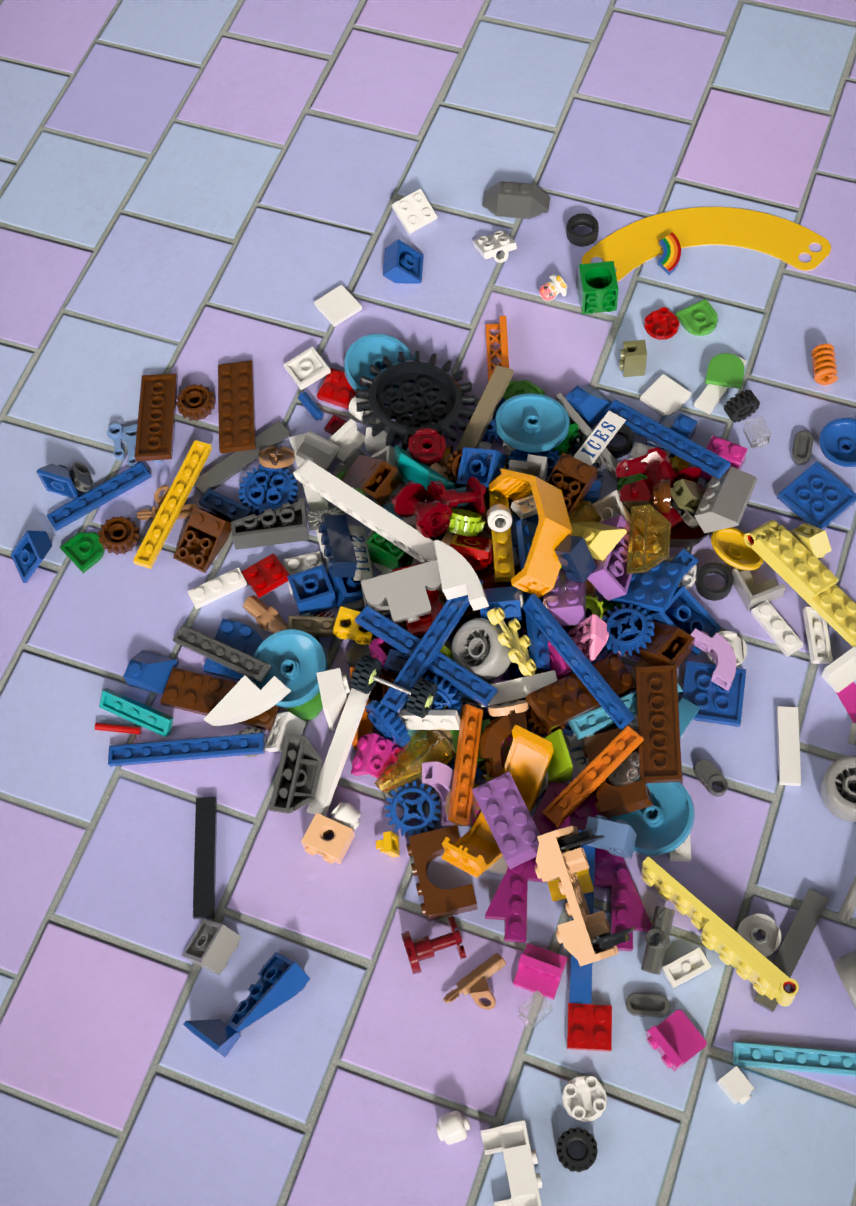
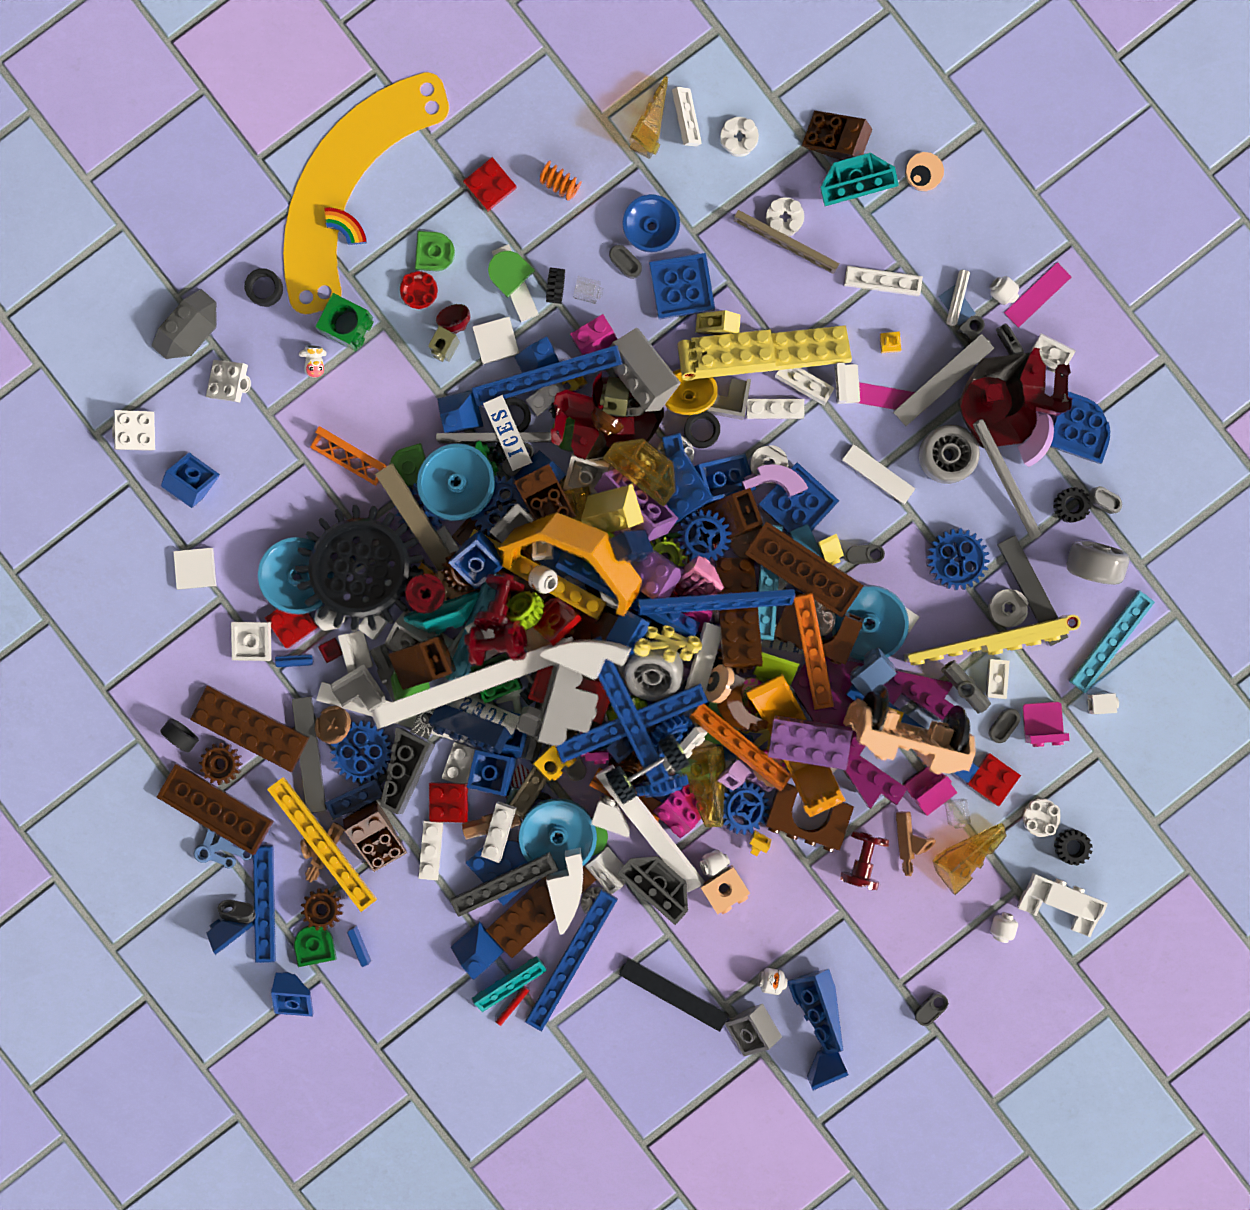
camera: 65 degrees left, 25 degrees up
none -> black tyre [160,718,199,753]
none -> blue tile [347,926,371,967]
none -> dark red piece [436,304,471,334]
none -> red plate [463,157,517,212]
none -> white plate [481,801,516,863]
none -> white head [758,968,788,995]
none -> light yellow slope [817,534,844,565]
none -> dark grey piece [914,992,949,1026]
none -> blue gear [926,528,990,590]
none -> clear yellow wedge [932,823,1007,895]

